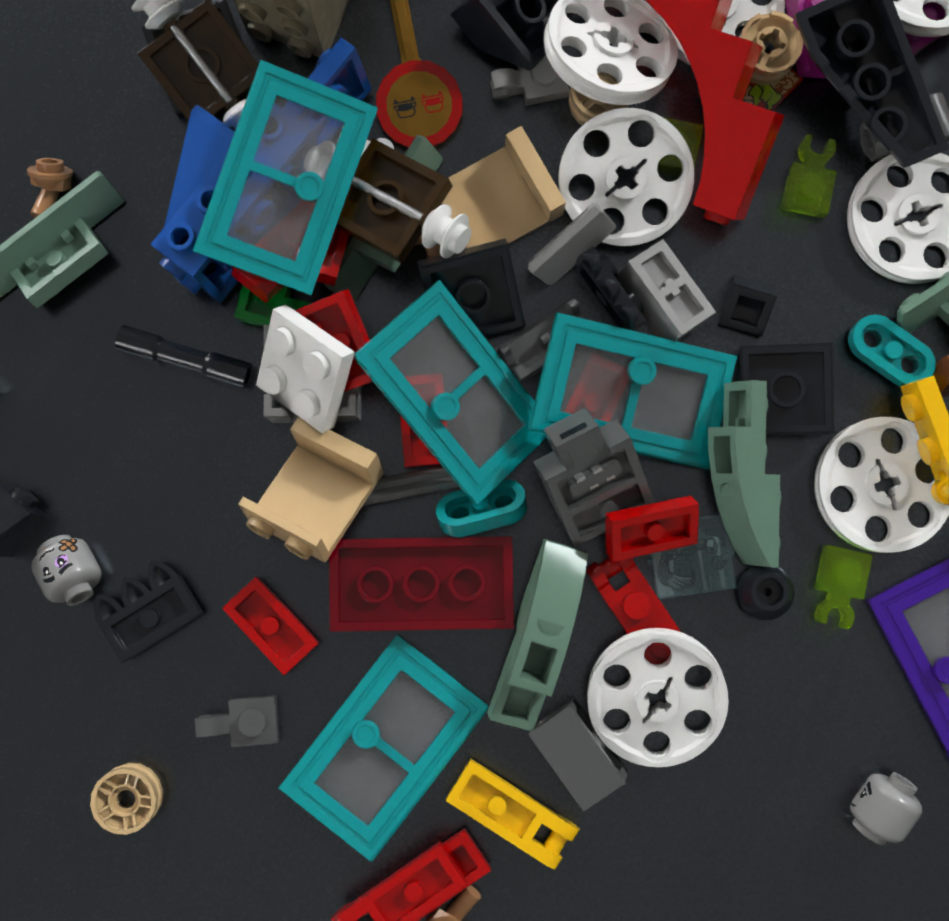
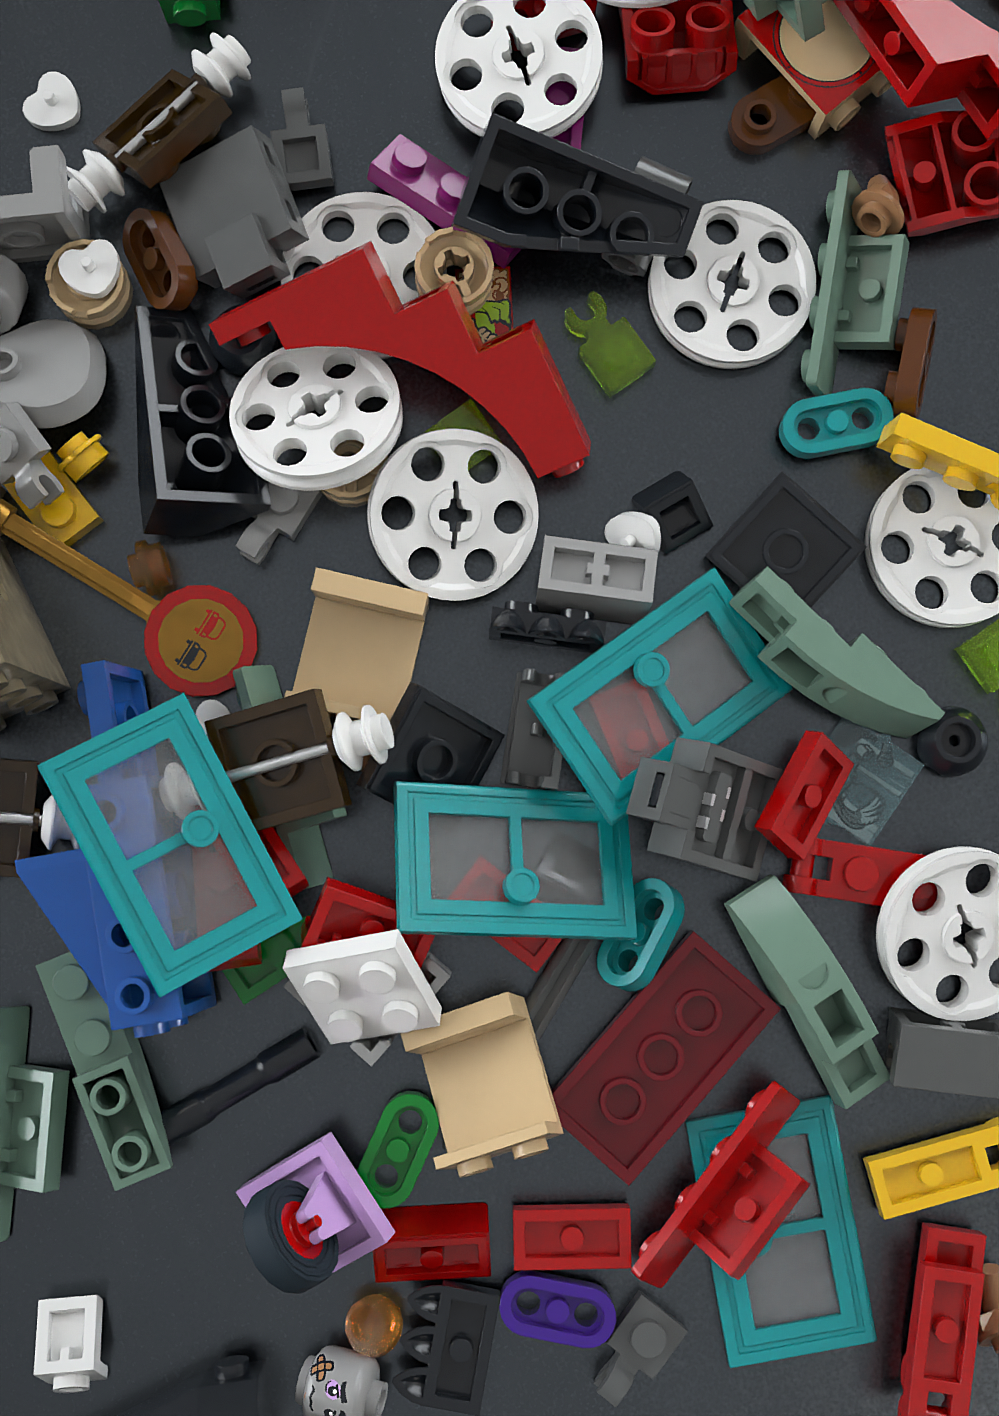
camera: 55 degrees left, 0 degrees up
light grey slope [528,202,616,285] -> none
none -> sand green slope [35,952,173,1191]
none -> clear orange plate [127,539,173,596]
none -> plate [236,1132,395,1294]
none -> clear orange plate [345,1294,403,1358]
none -> green plate [357,1091,439,1209]
none -> red slope [373,1202,491,1283]
none -> dark purple plate [499,1270,616,1348]
none -> white piece [604,511,661,552]
none -> red bracket [631,1081,810,1288]

